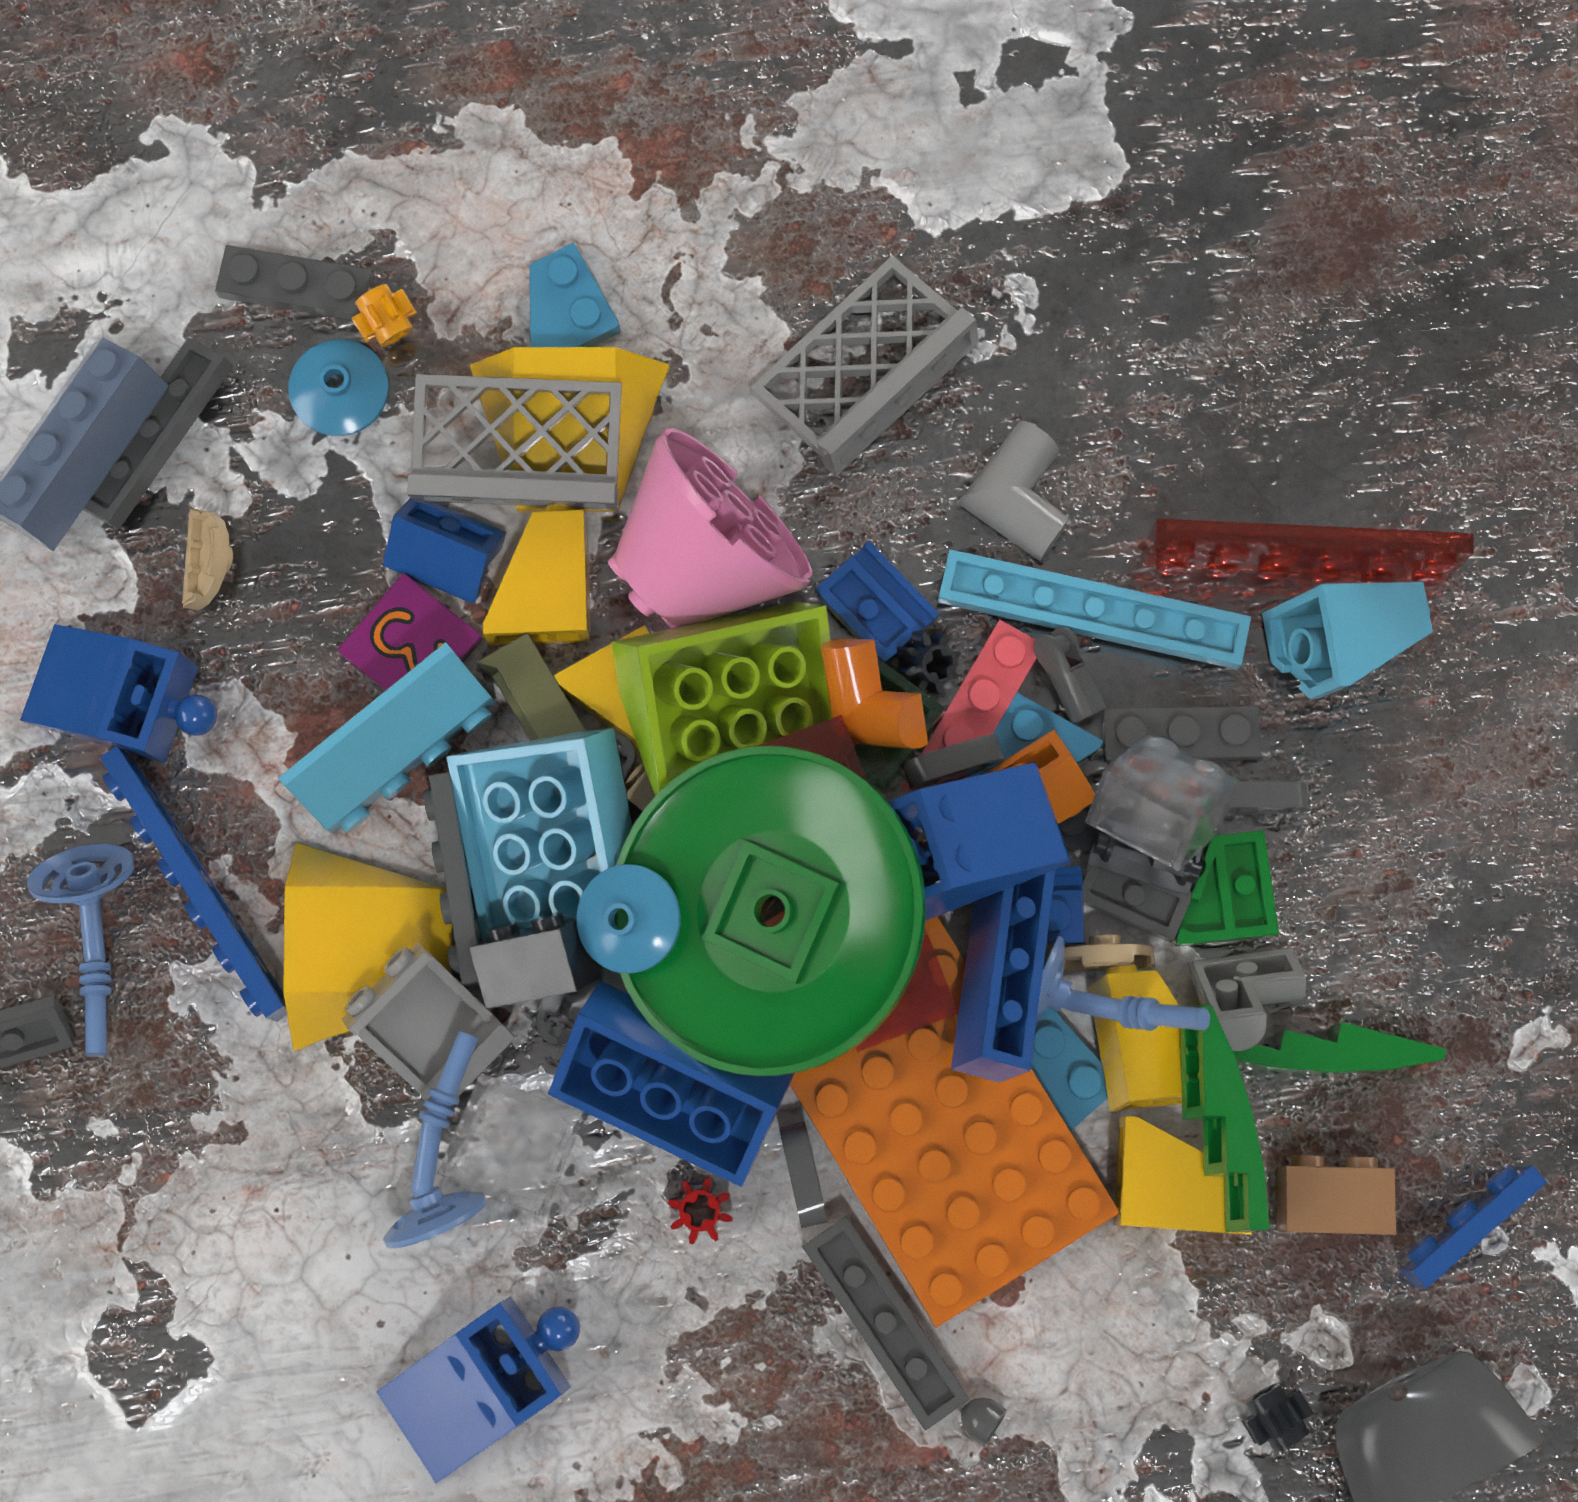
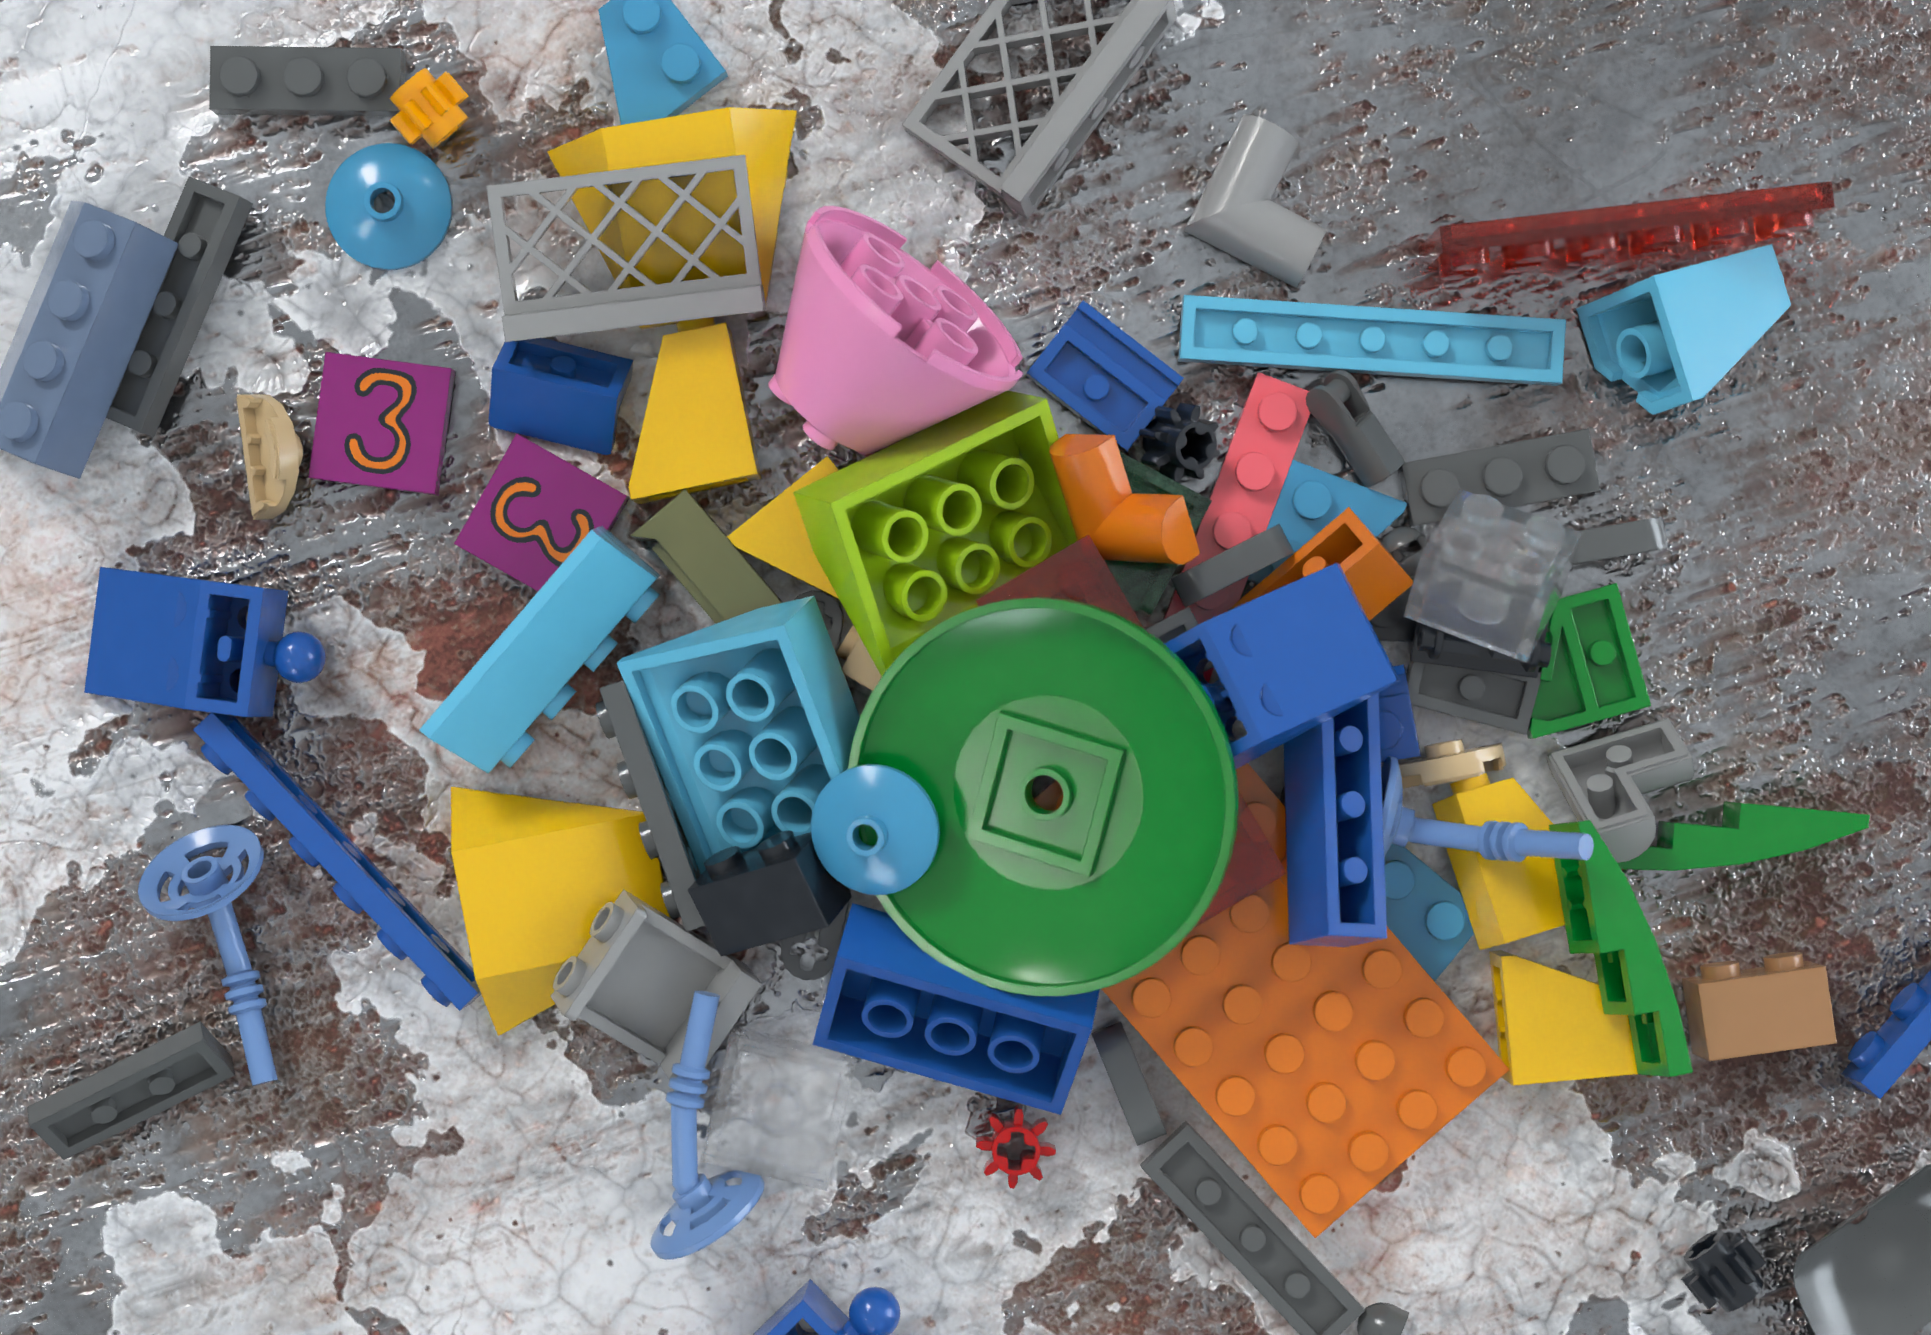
camera: 15 degrees left, 10 degrees up
none -> magenta tile [308,352,455,496]

